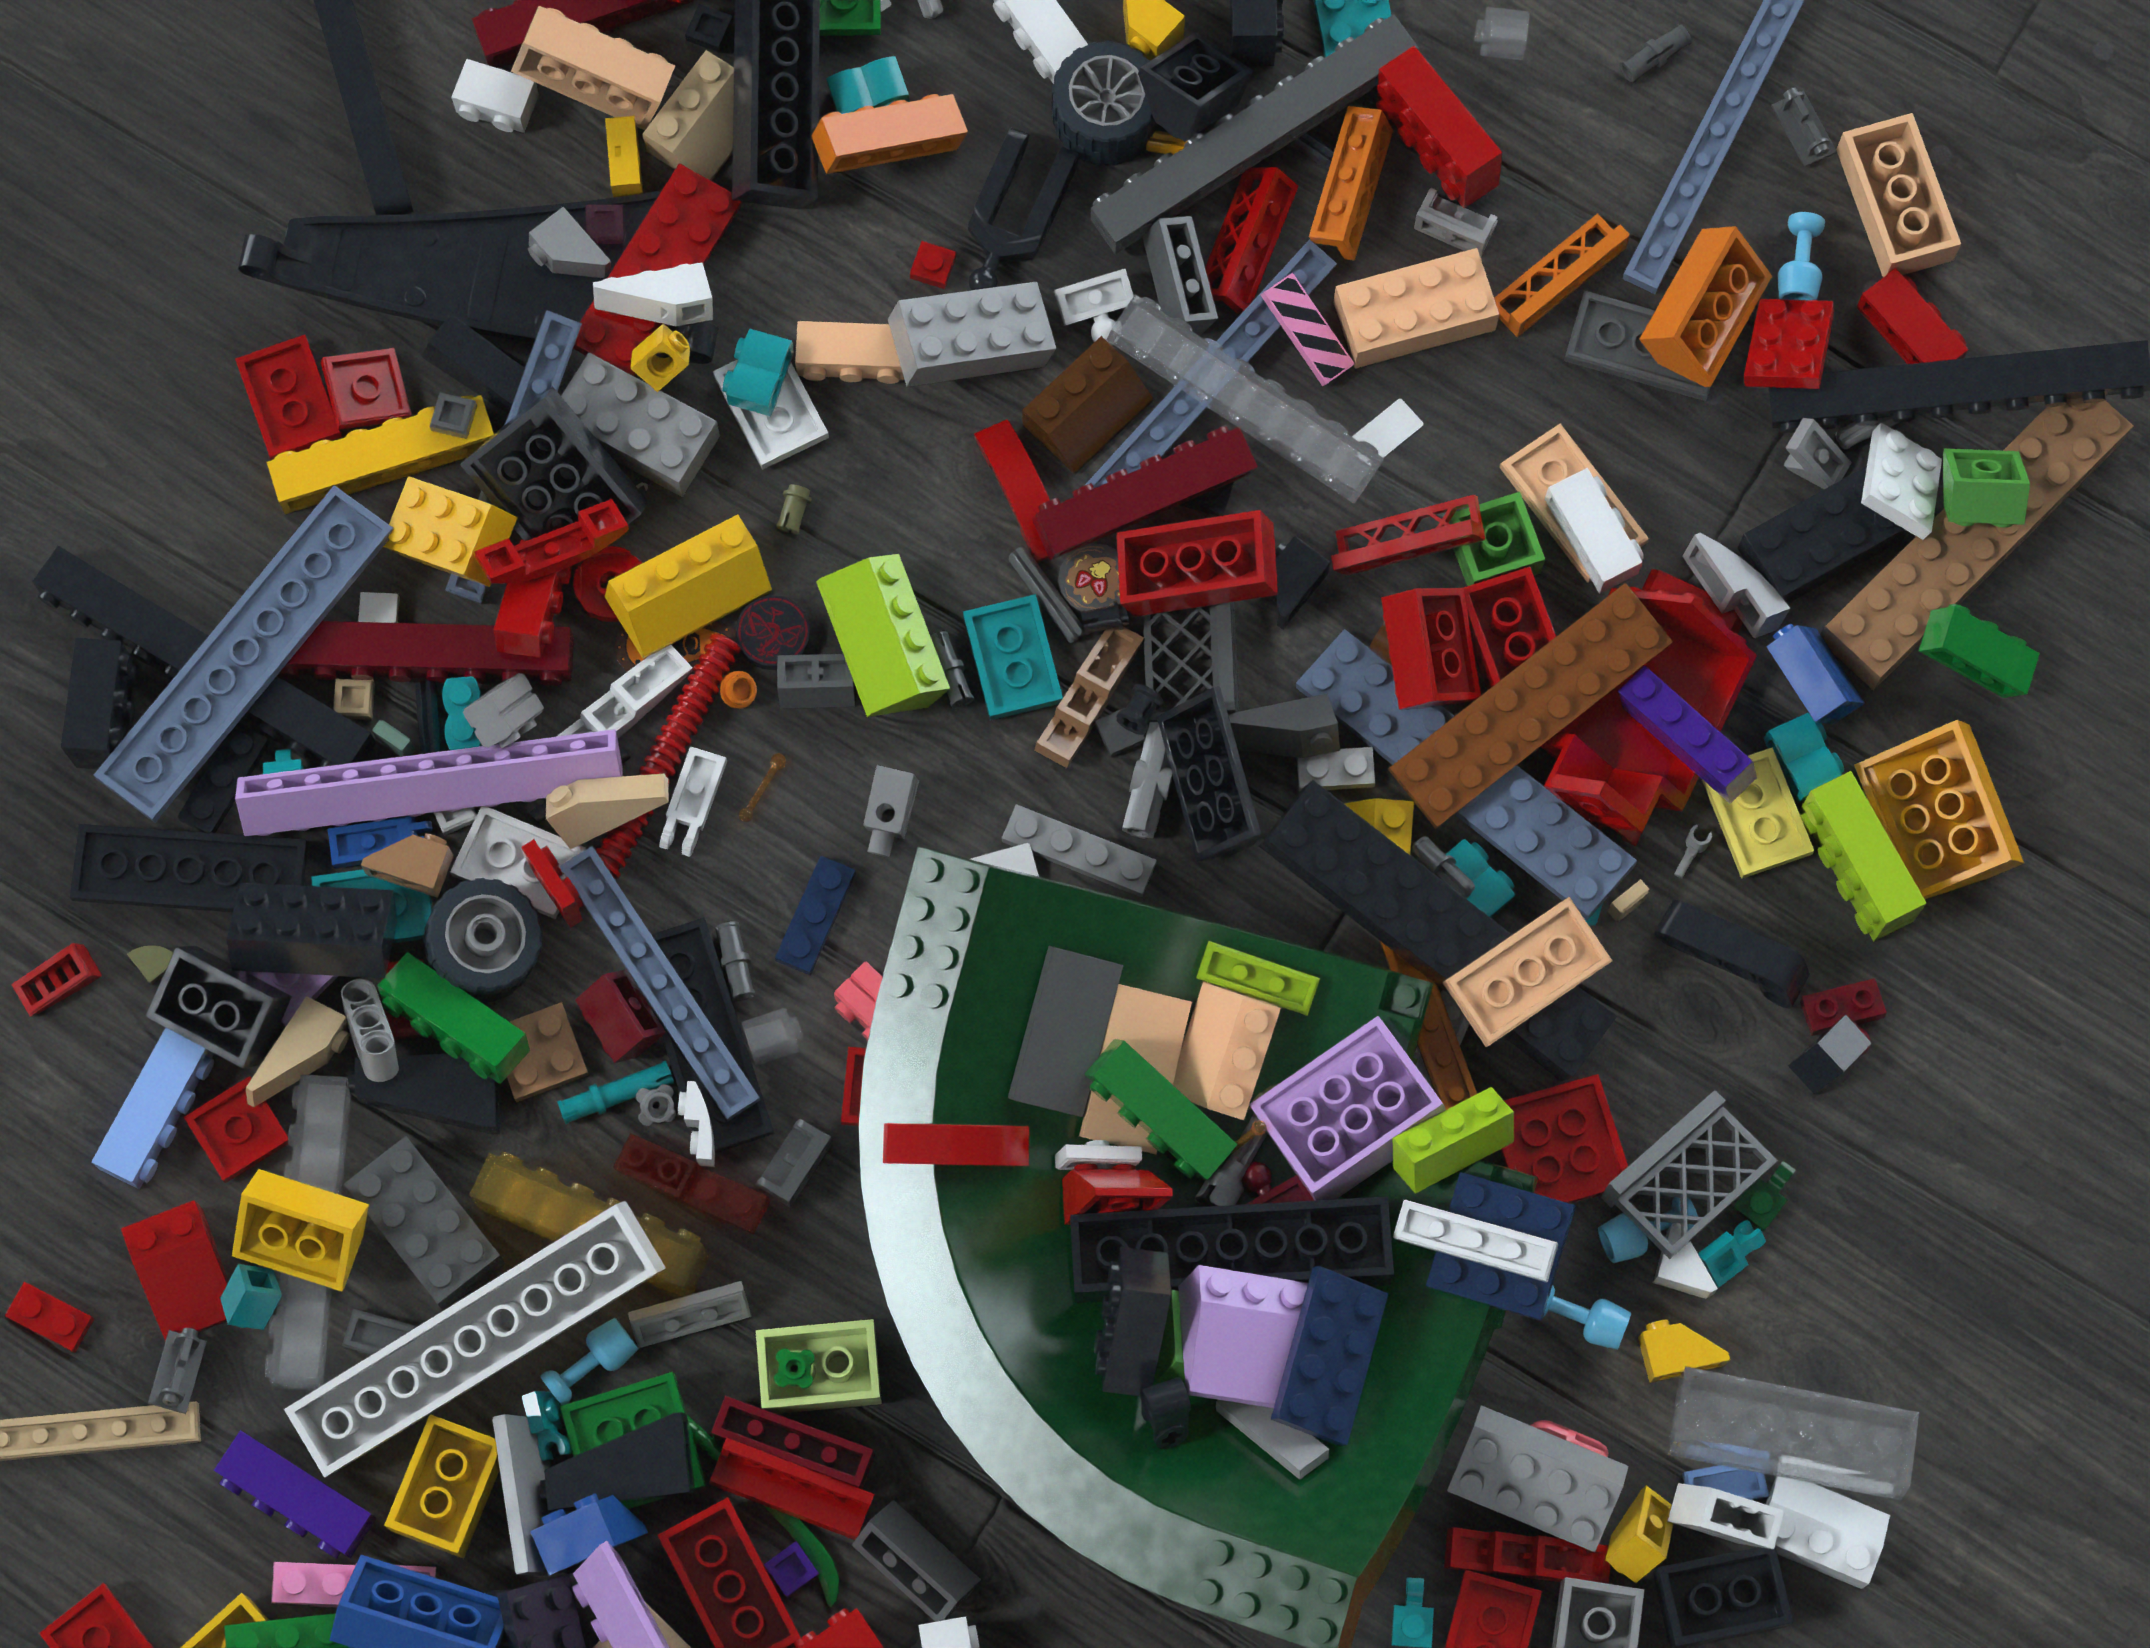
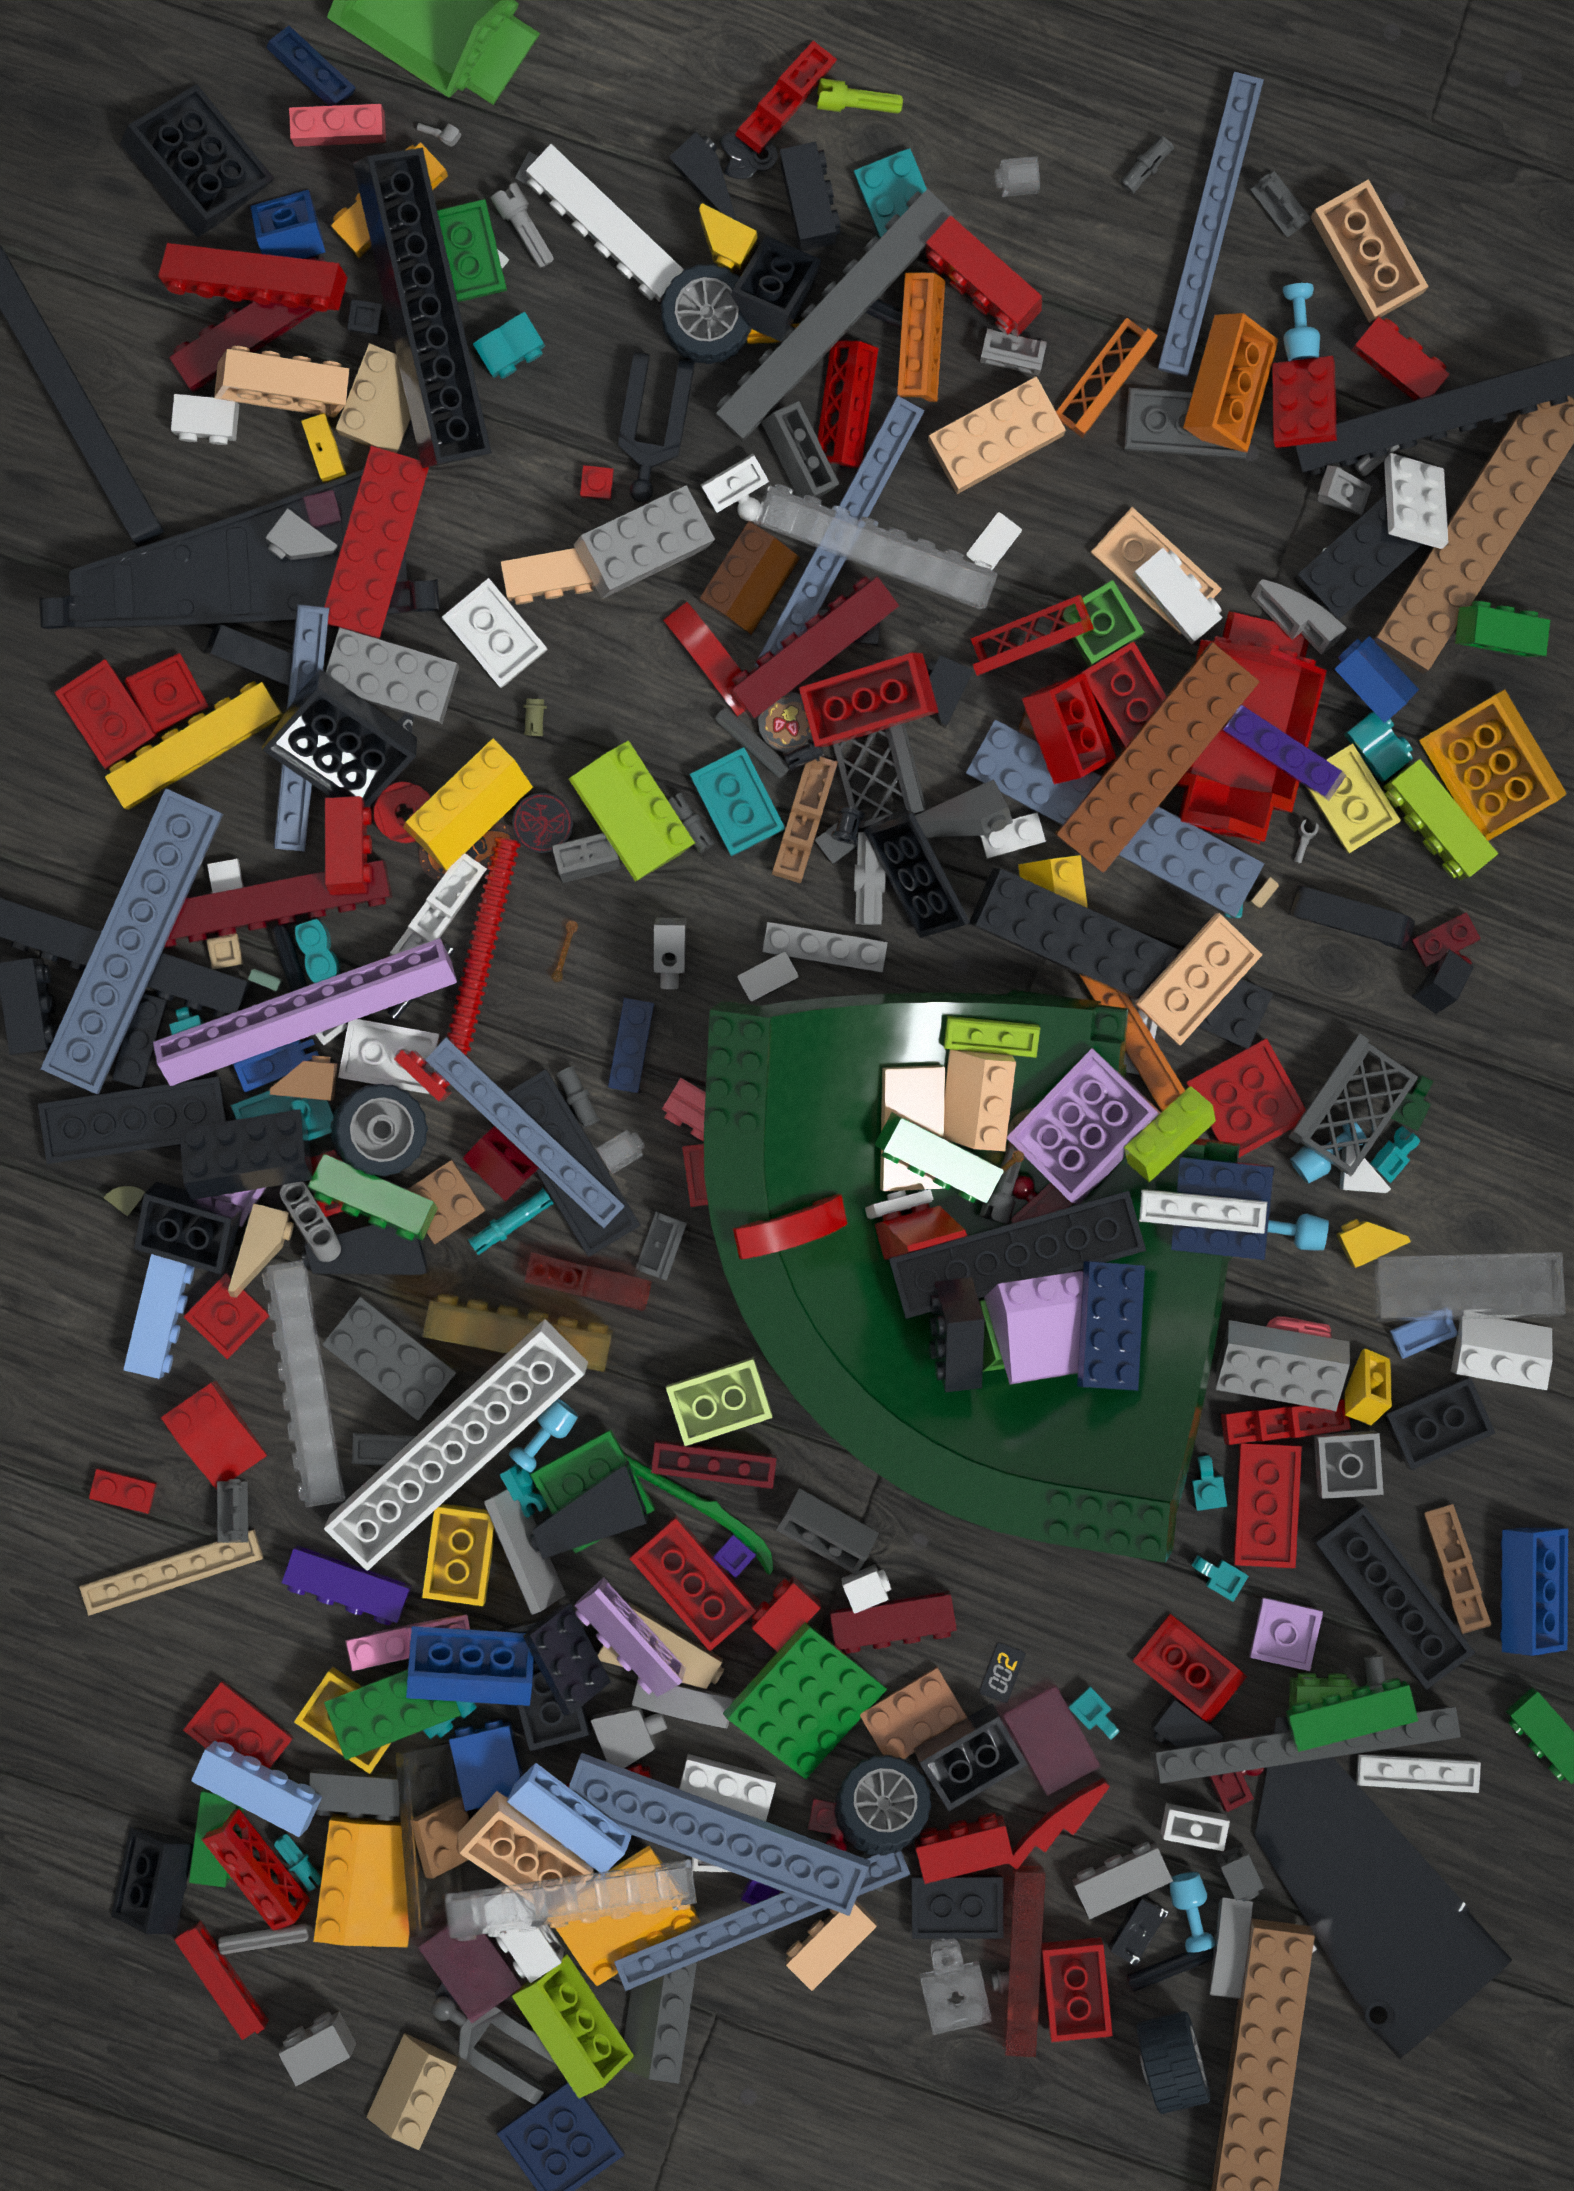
camera: 10 degrees left, 15 degrees up
red slope [11,943,102,1017] -> none
teal brick [220,1264,282,1330] -> none
yellow slope [232,1169,369,1292] -> none
yellow brick [383,476,518,587] -> none
dark grey tile [430,393,477,439] -> none
light grey brick [463,673,544,748] -> none
red slope [474,499,629,584] -> none
blue slope [530,1493,648,1575] -> none
tan slope [546,774,669,849] -> none
white slope [593,263,713,326] -> none
light grey tile [628,1281,752,1348] -> none
yellow brick [631,323,690,392] -> none
light grey plate [636,1084,676,1126] -> none
white hinge [659,747,727,857] -> none
white slope [678,1081,715,1167] -> none
red fence [709,1437,875,1540] -> none
orange plate [720,671,757,709] -> none
teal brick [722,329,794,417] -> none
green plate [774,1348,815,1389] -> none
orange brick [811,94,968,174] -> none
dark grey tile [1008,946,1124,1117] -> none
black piece [1140,1377,1191,1449] -> none
light grey tile [1216,1400,1329,1480] -> none
bright pink tile [1260,272,1354,386] -> none
dark grey axle [1411,836,1475,899] -> none
teal brick [1445,839,1515,919] -> none
white brick [1668,1483,1784,1549] -> none
bright green slope [1943,448,2030,528] -> none

